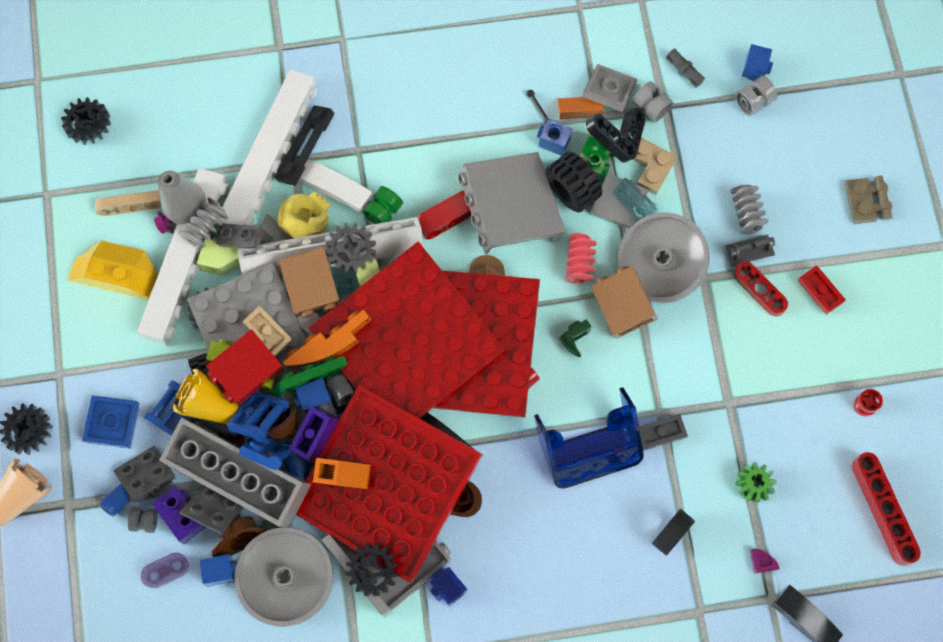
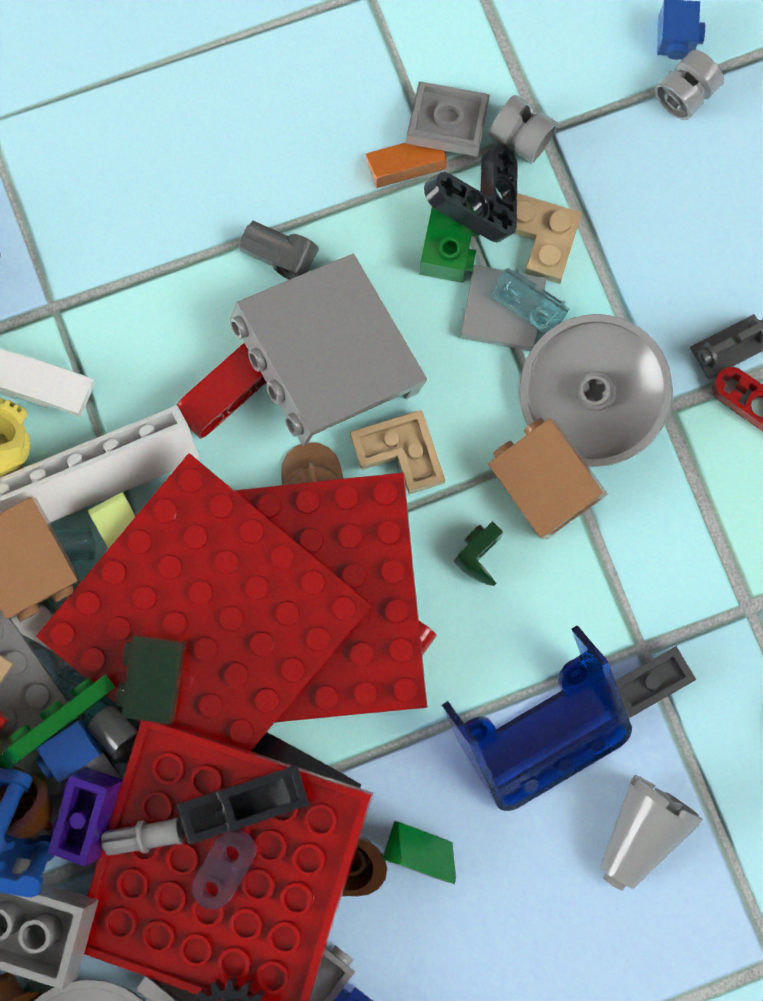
camera: 15 degrees left, 5 degrees up
orange slope [283,310,372,368] -> none
blue cone [285,454,309,481] -> none
orange slope [313,458,371,489] -> none
dark grey gear [326,223,376,274] -> none
green wheel [362,186,404,224] -> none
black hinge [526,89,553,125] -> none
blue brick [537,119,573,156] -> none
black tyre [545,151,603,213] -> none
coral piece [565,233,597,284] -> none
black tyre [652,509,695,556] -> none
dark grey pin [665,48,706,88] -> none
light grey piece [730,185,769,234] -> none
none -> light grey axle [101,817,185,855]
none -> clear green brick [116,634,186,724]
none -> black slope [175,765,310,845]
none -> clear purple plate [192,830,256,909]
none -> dark grey piece [239,220,319,280]
none -> tan plate [350,410,446,495]
none -> green slope [382,820,456,885]
none -> light grey cone [600,775,703,891]

